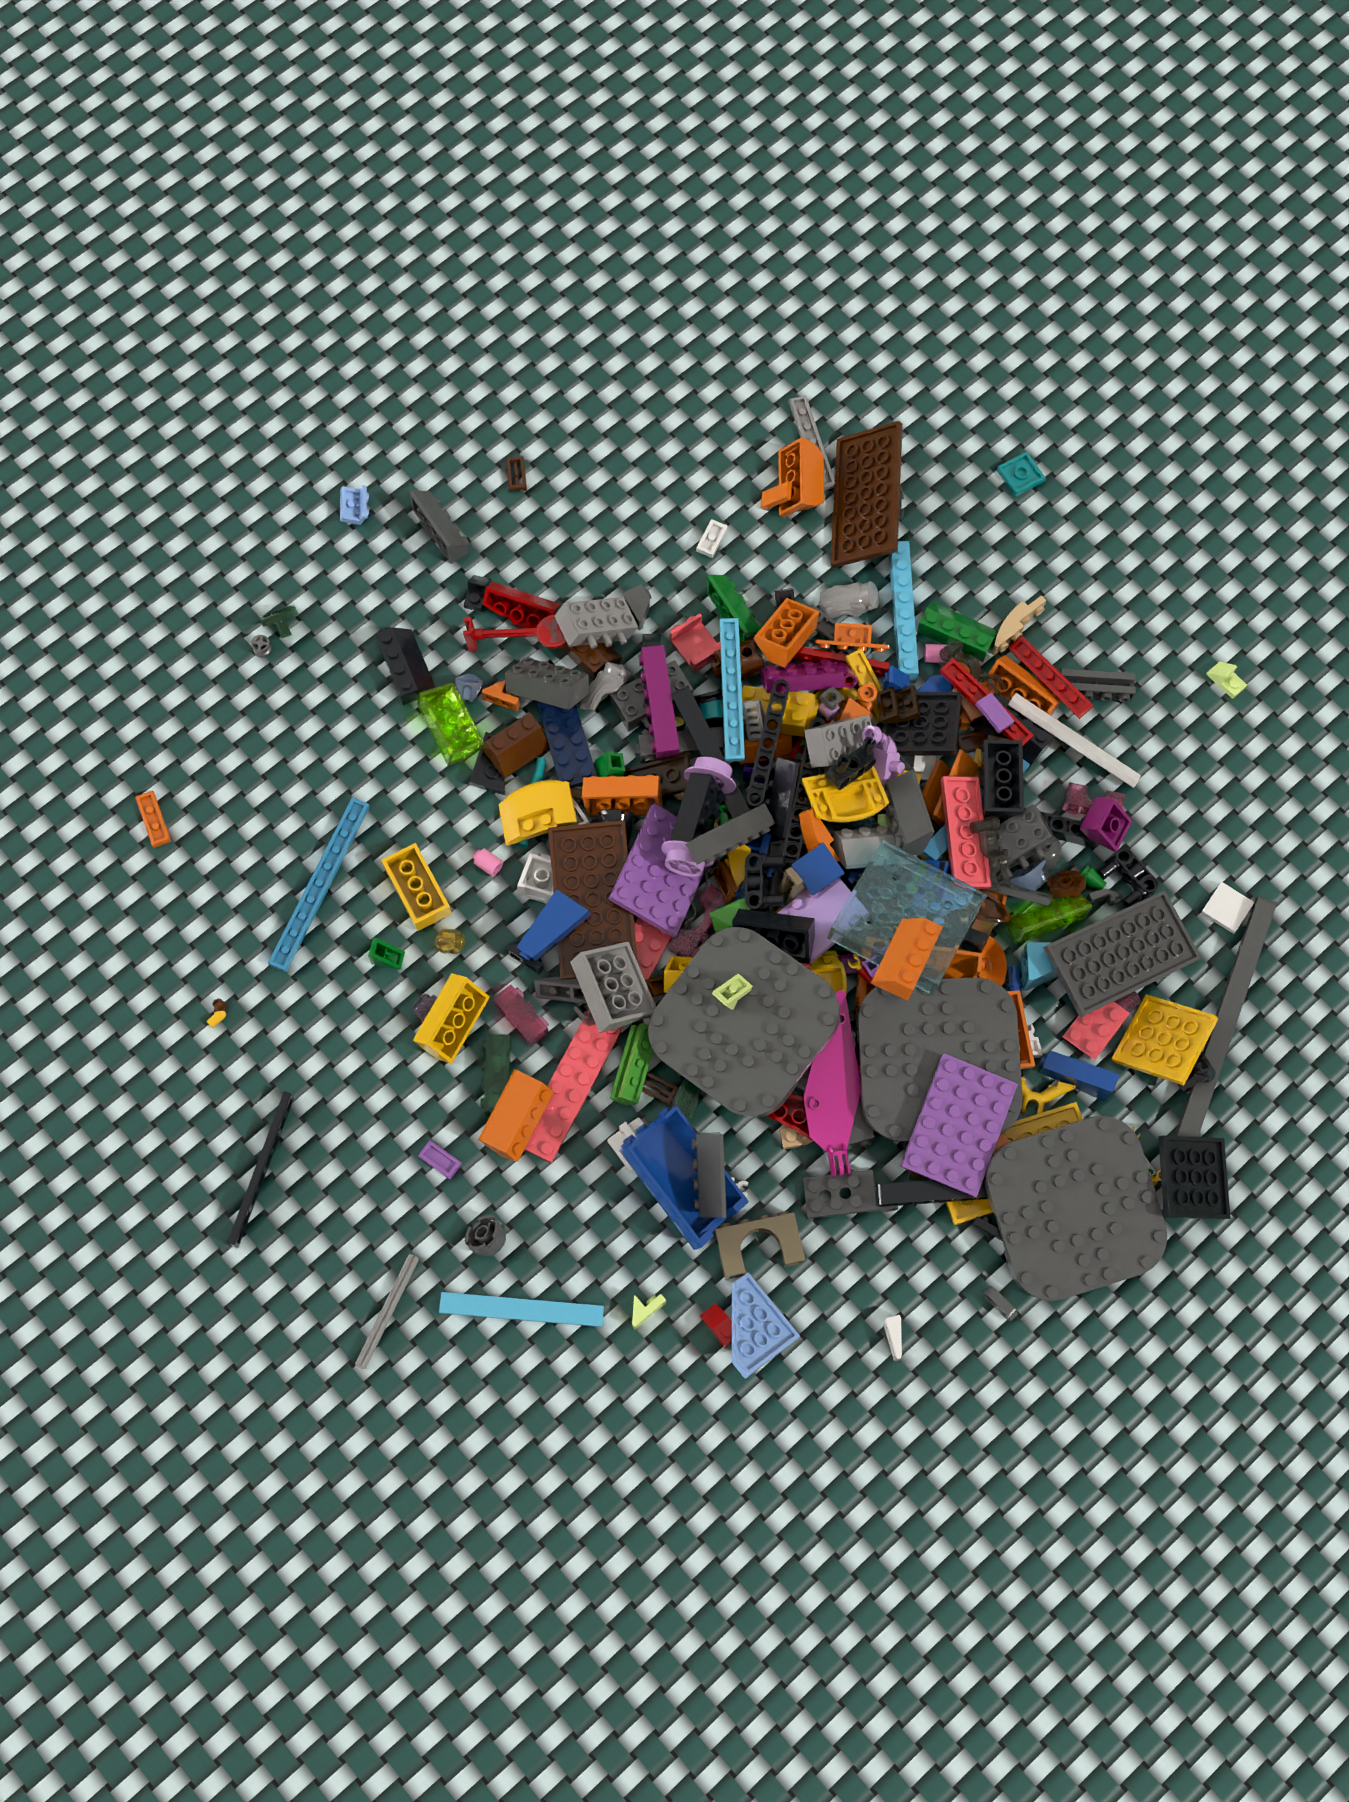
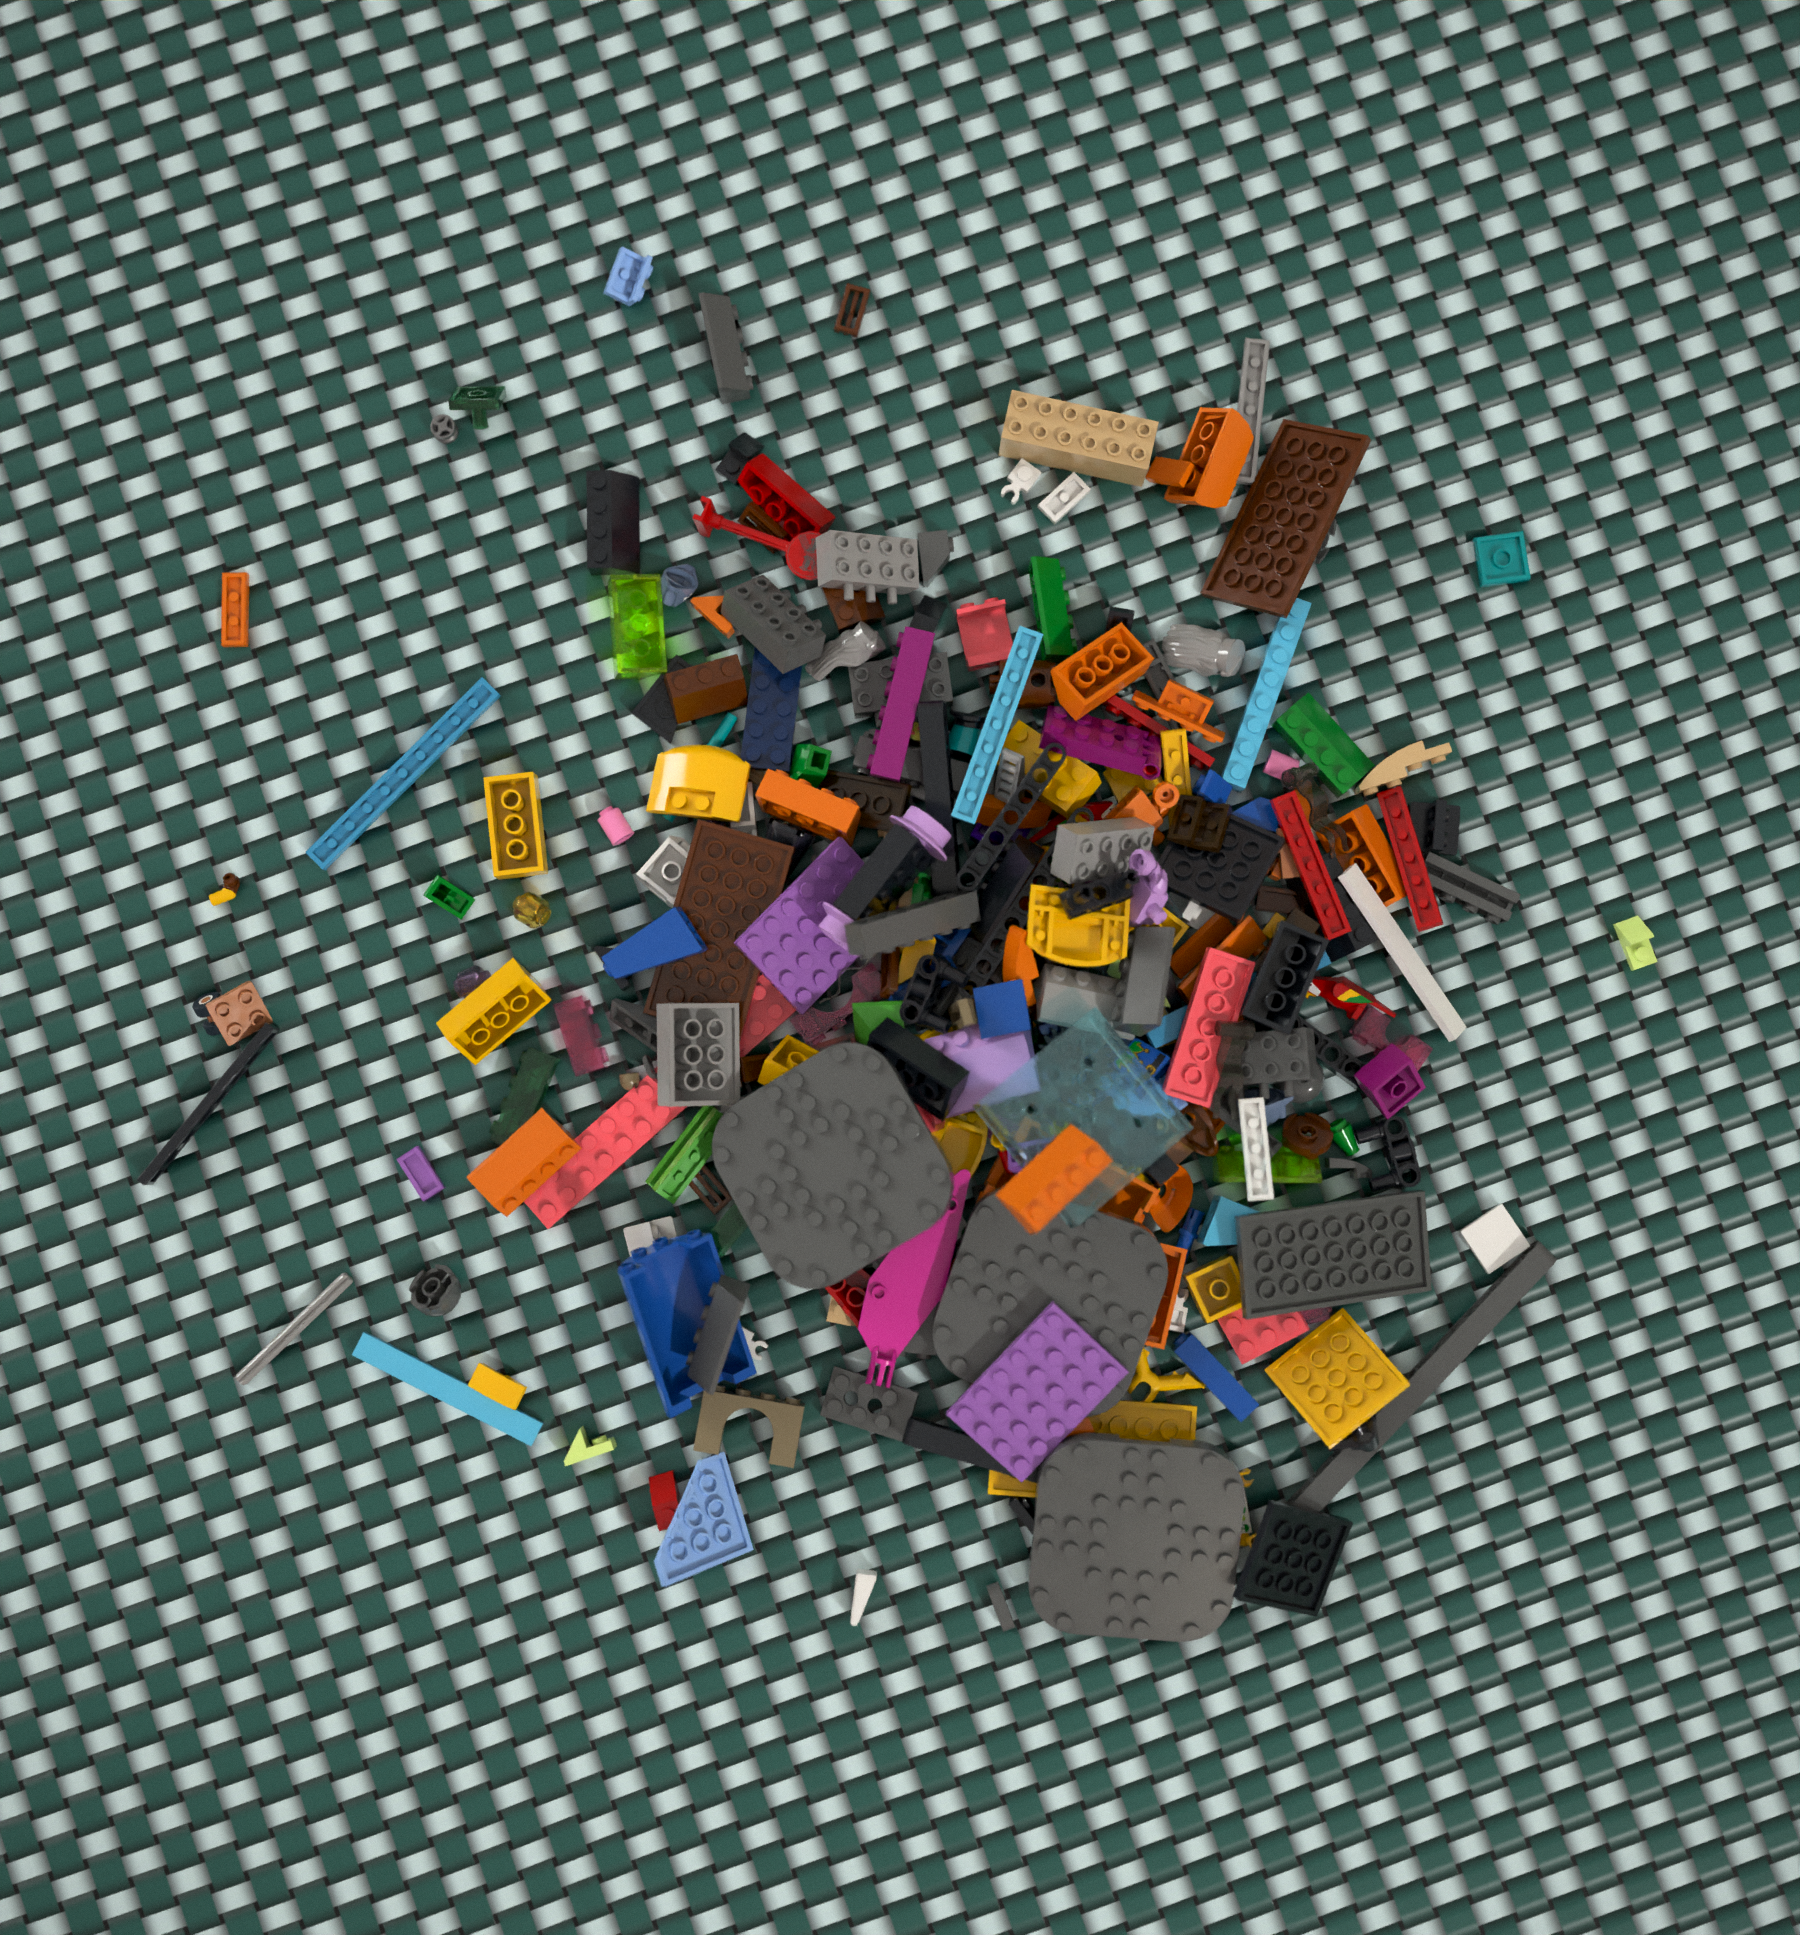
camera: 25 degrees right, 15 degrees up
yellowish green slope [712,974,753,1010] -> none
leg [818,687,845,721] -> none
medium lavender tile [975,693,1014,733] -> none
none -> nougat plate [192,981,273,1046]
none -> yellow slope [468,1363,527,1410]
none -> dark tan hinge [619,1072,640,1091]
none -> reddish brown tile [738,501,789,554]
none -> tan brick [999,390,1159,487]
none -> white plate [1000,458,1042,505]
none -> yellow brick [1182,1254,1242,1324]
none -> white tile [1238,1097,1274,1202]
none -> red animal [1306,976,1396,1020]
none -> black bracket [1409,800,1461,855]

